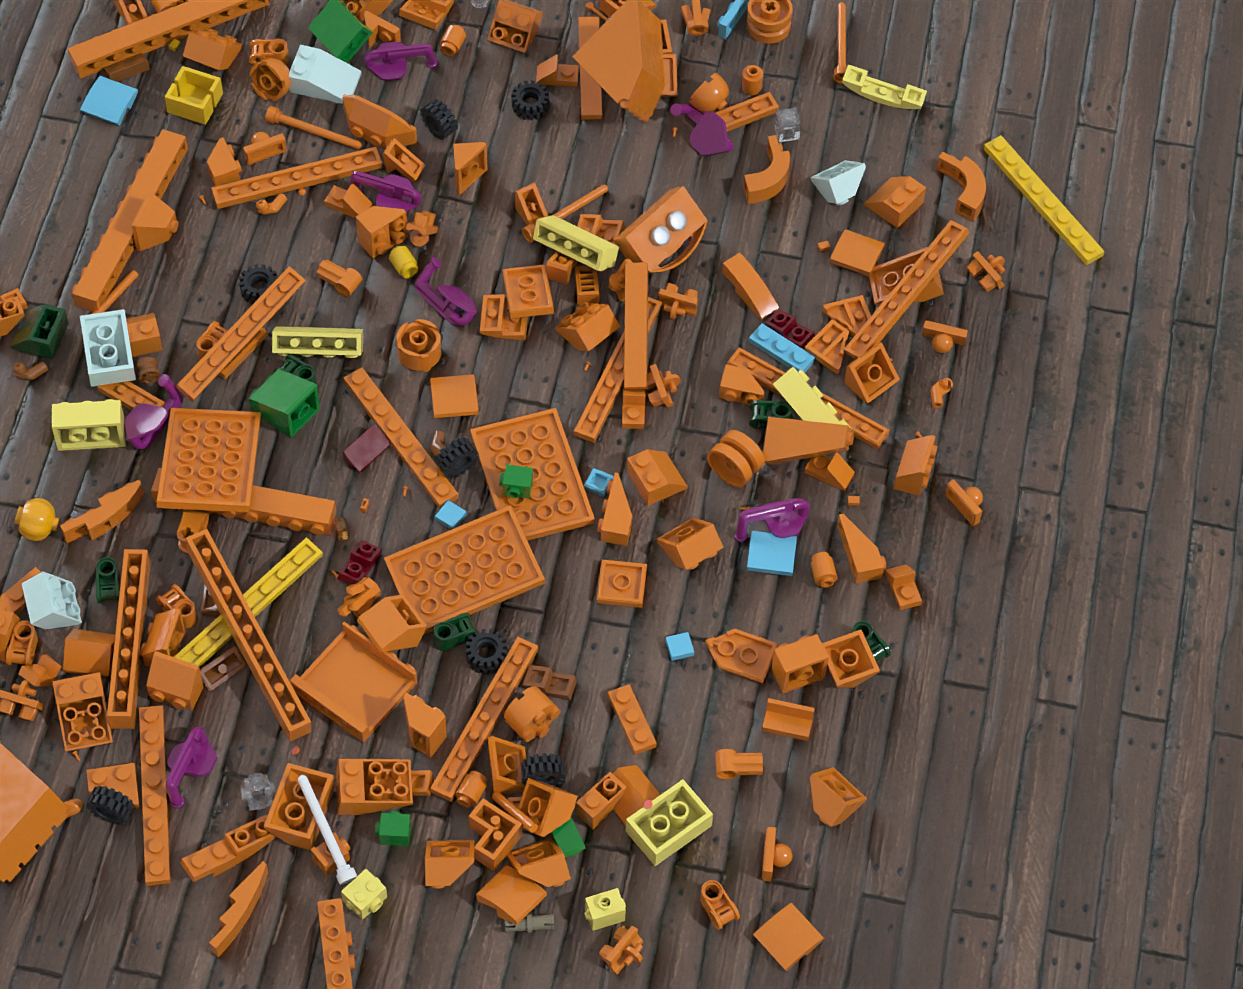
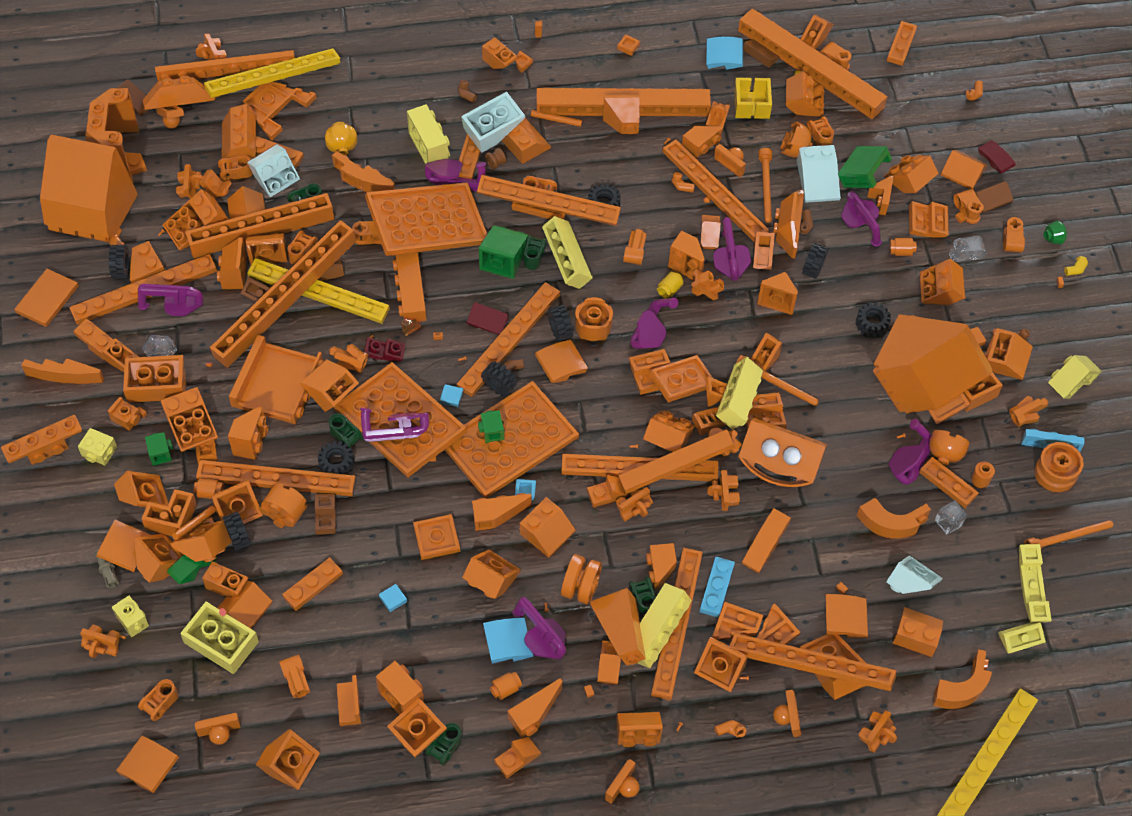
camera: 70 degrees right, 0 degrees up
dark green slope [11,304,69,359] -> none
white piece [298,775,357,885] -> none
orange tile [705,629,778,684] -> none
dark red slope [765,309,815,350] -> none
none -> orange tile [14,269,79,327]
none -> magenta piece [360,407,429,442]
none -> black tyre [547,305,574,341]
none -> orange tile [617,34,640,56]
none -> orange hips [706,101,730,131]
none -> light yellow slope [999,622,1046,654]

